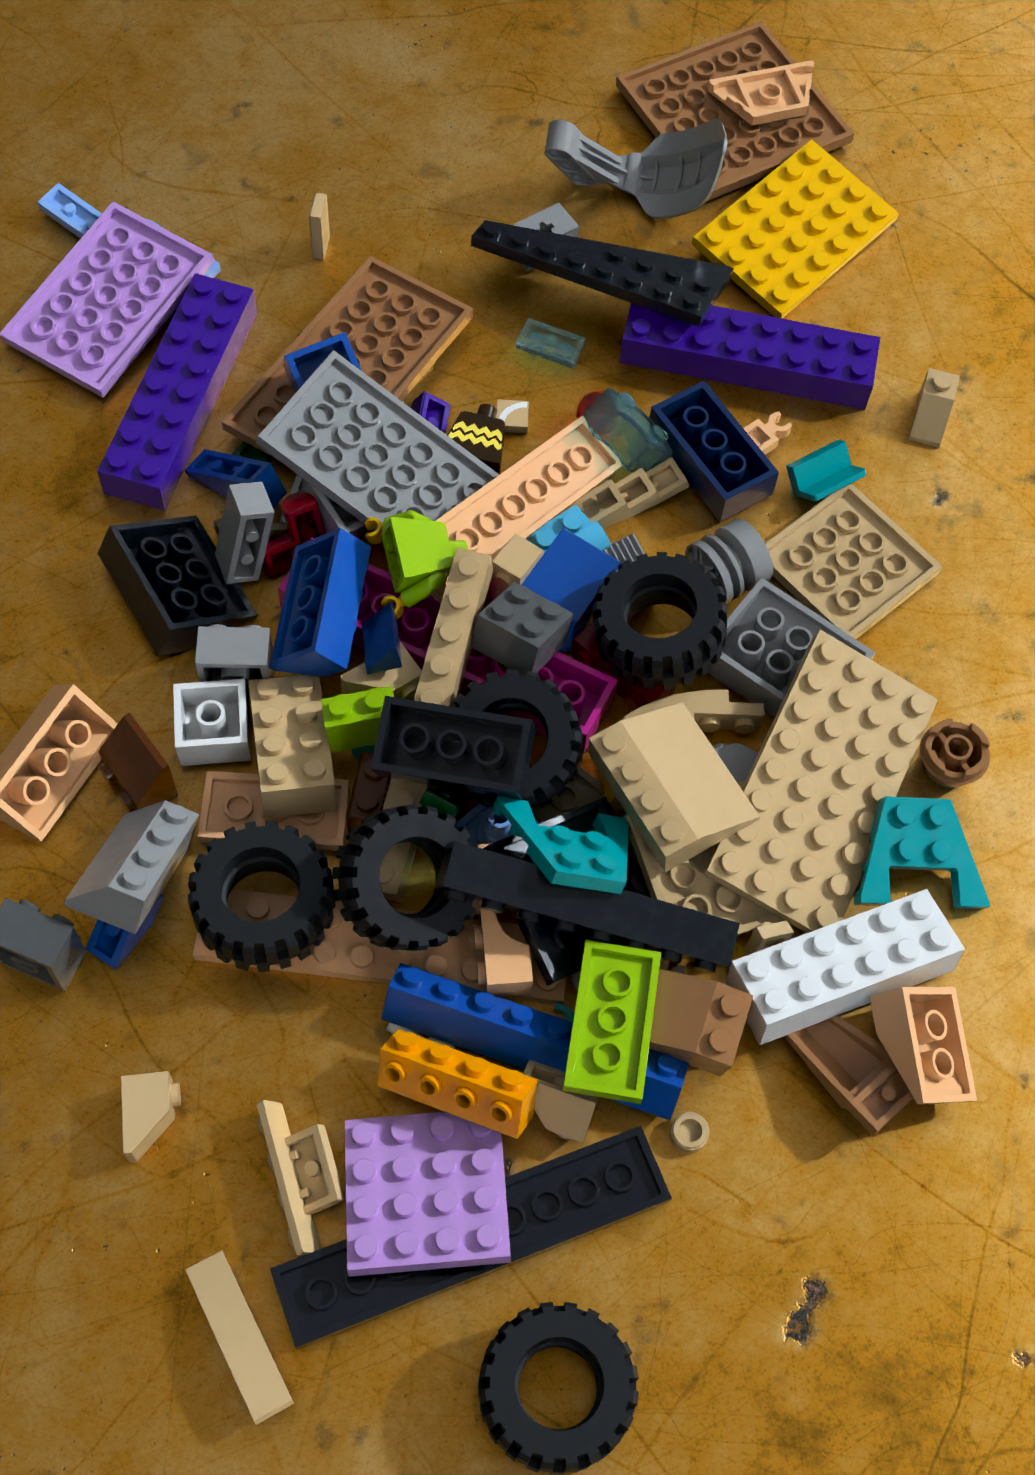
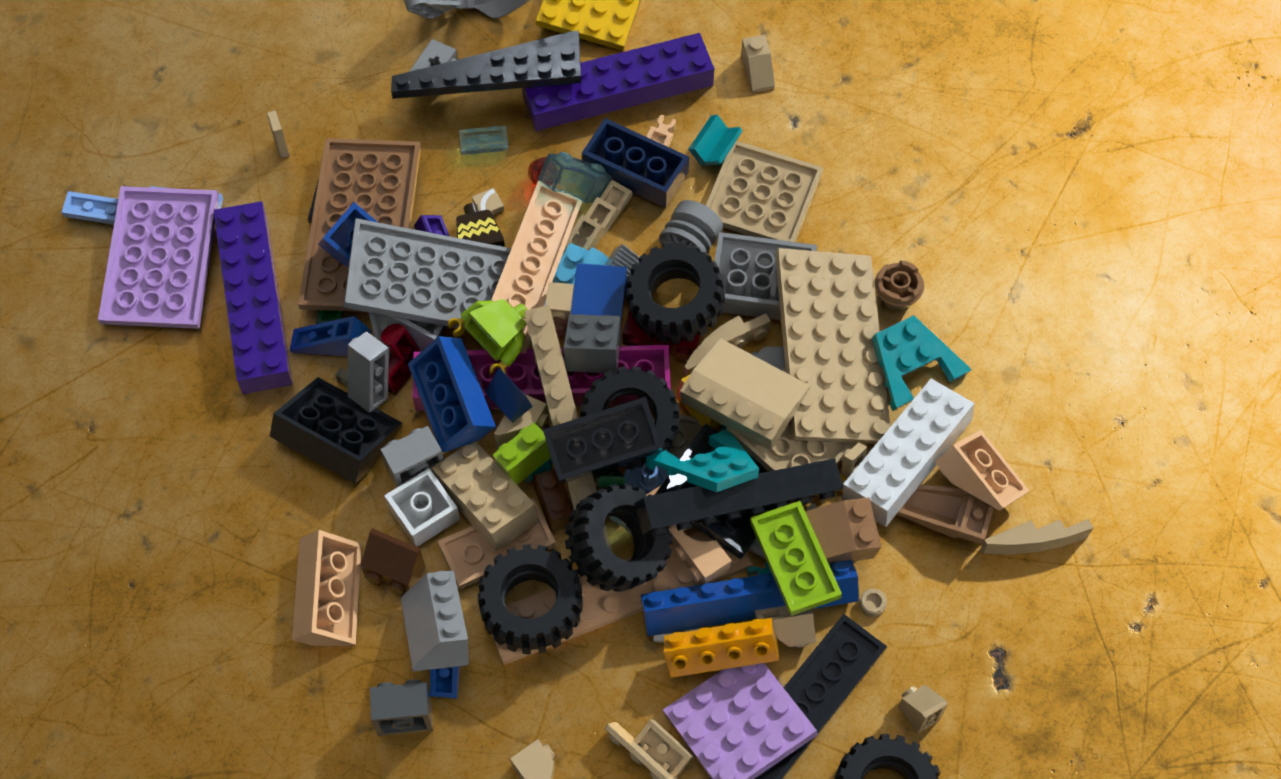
camera: 25 degrees left, 0 degrees up
none -> tan slope [898,685,948,734]
none -> tan slope [980,519,1093,555]

